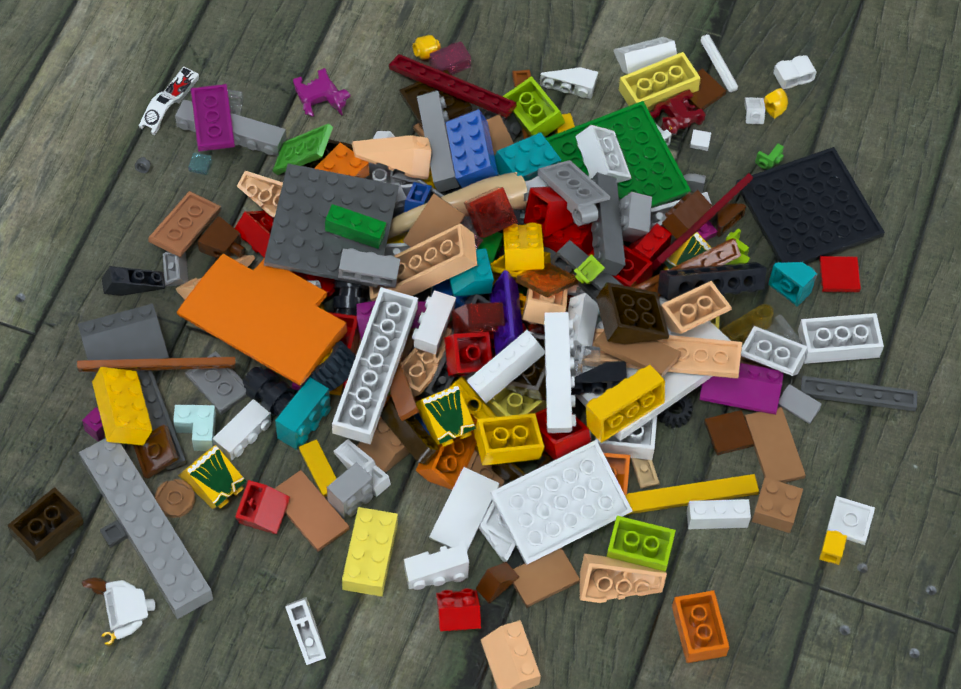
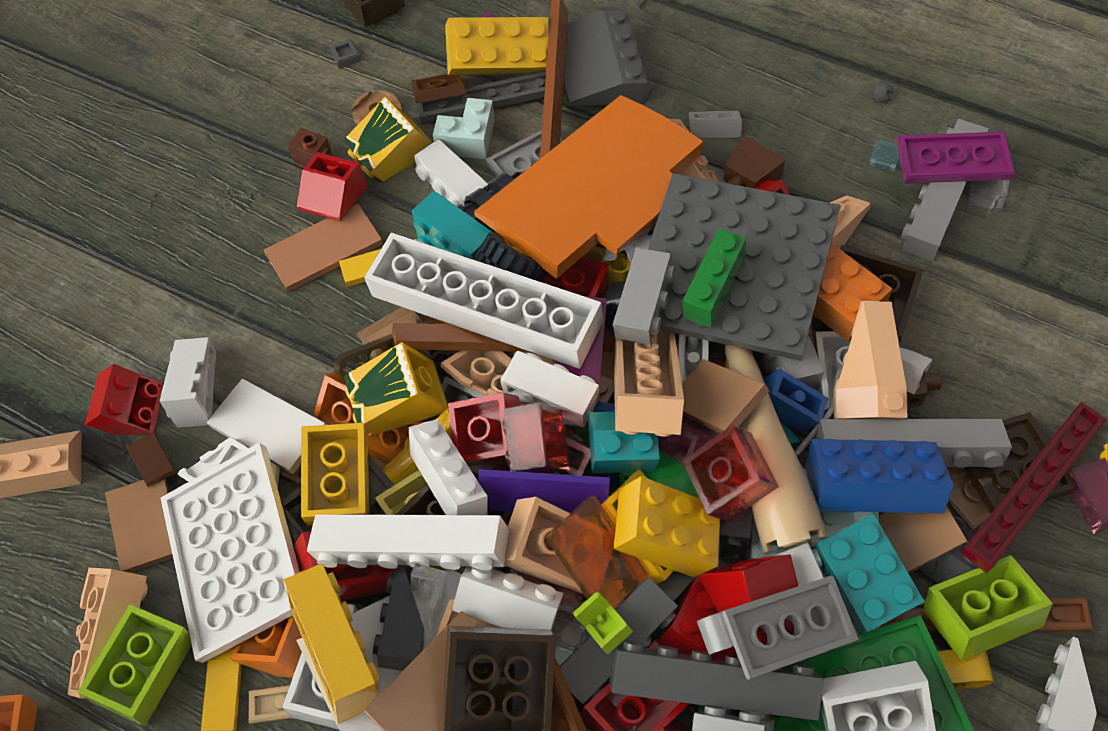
camera: 105 degrees right, 0 degrees up
light grey brick [79,438,213,619] -> none
white torso [81,577,155,645] -> none
black slope [102,266,165,296] -> none
white piece [139,67,199,135] -> none
nougat tile [148,191,221,257] -> none
bright green tile [273,124,333,175] -> none
white slope [285,597,326,665] -> none
magenta animal [293,68,351,117] -> none
light grey brick [327,462,373,520] -> none
white slope [334,439,391,497] -> none
light yellow brick [342,507,398,597] -> none
none -> copper brick [288,128,332,166]

